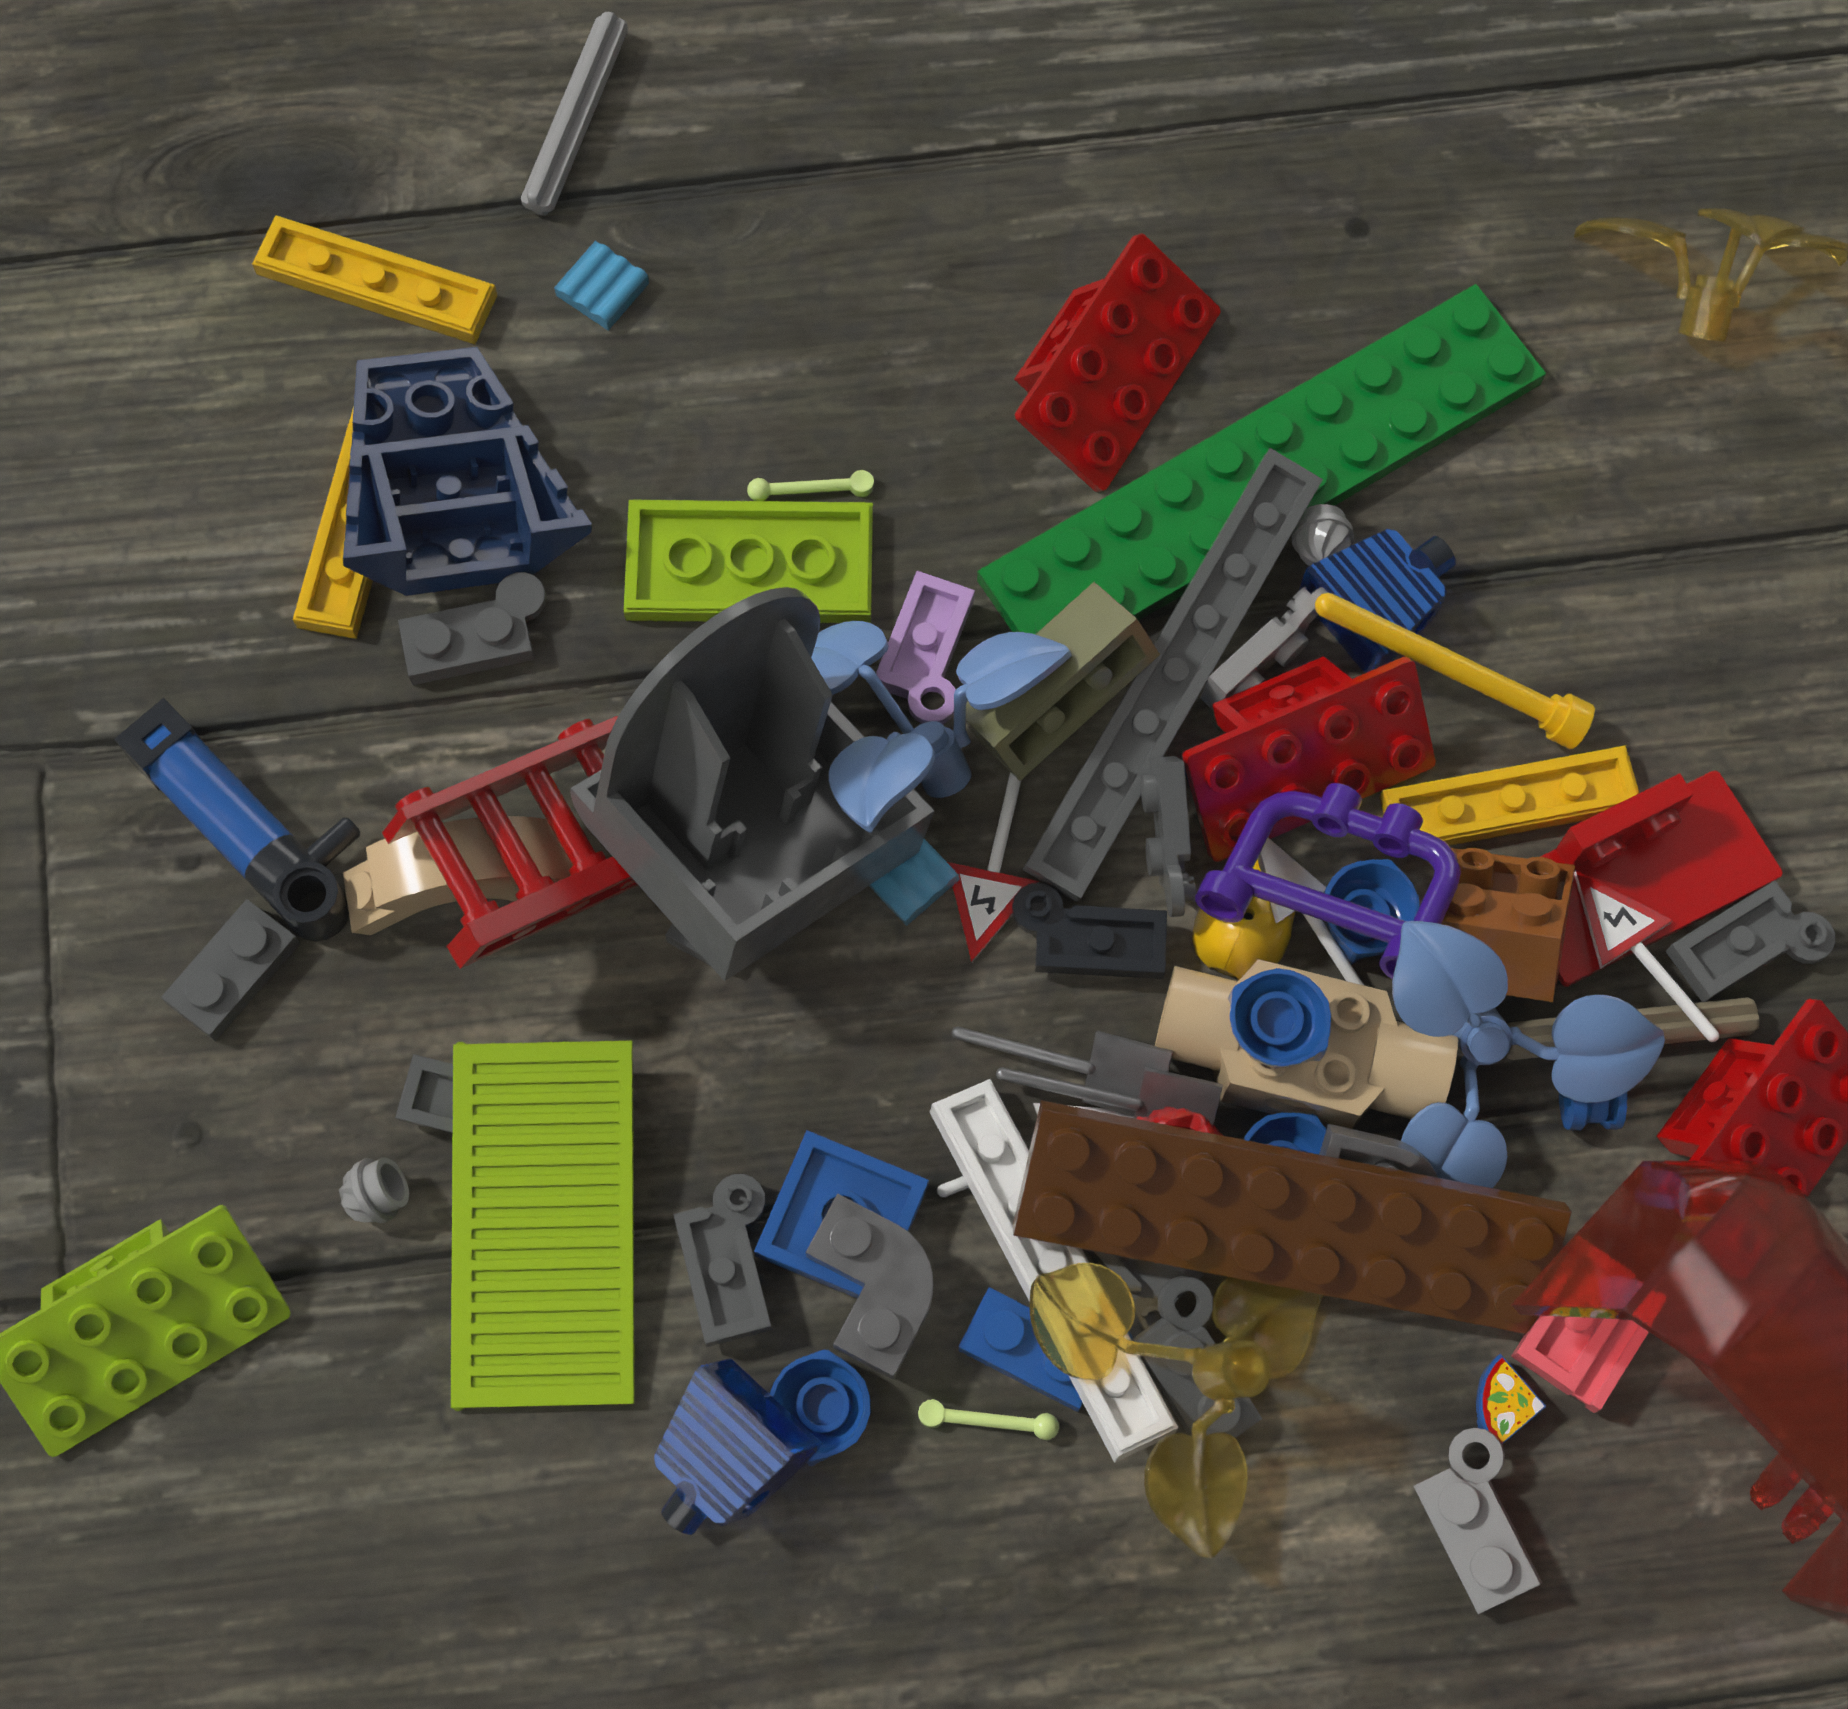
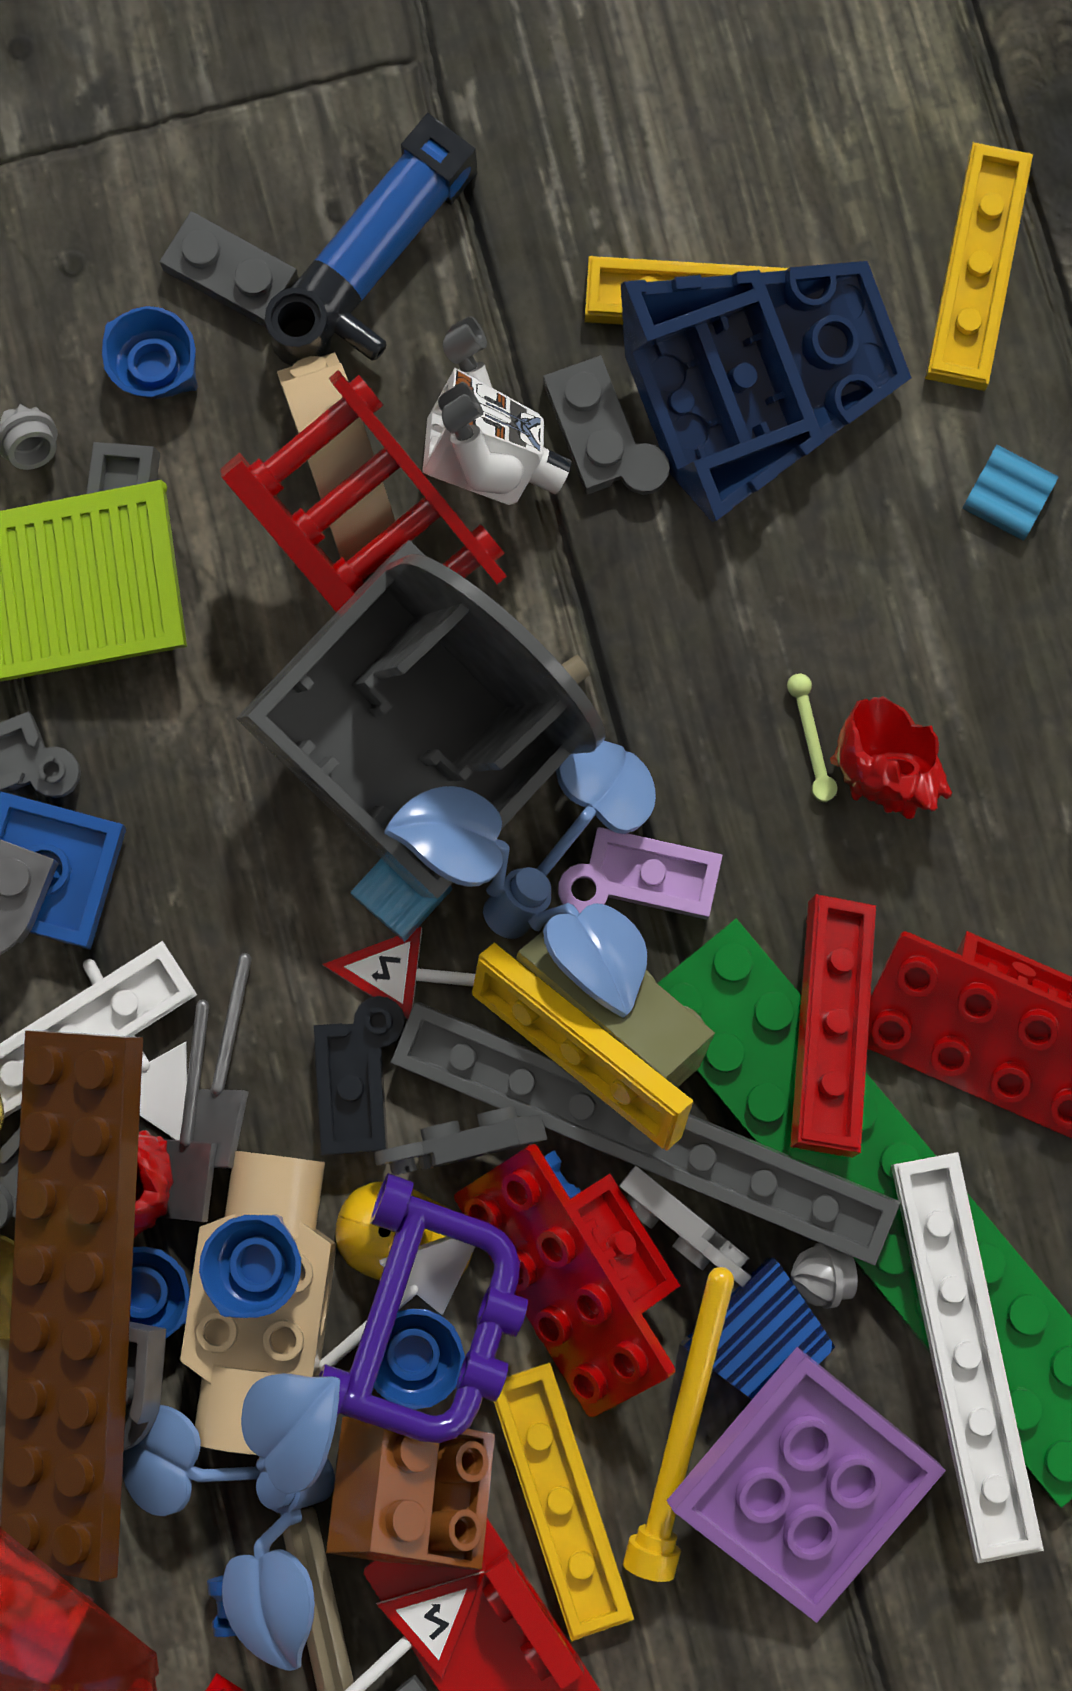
camera: 85 degrees right, 10 degrees up
lime tile [624,500,873,623] -> none
none -> blue hat [102,306,198,399]
none -> white torso [423,316,571,505]
none -> yellow tile [472,942,693,1151]
none -> medium lavender plate [666,1347,946,1623]
none -> red tile [791,894,876,1158]
none -> red hair [830,696,952,819]
none -> white tile [891,1152,1044,1564]

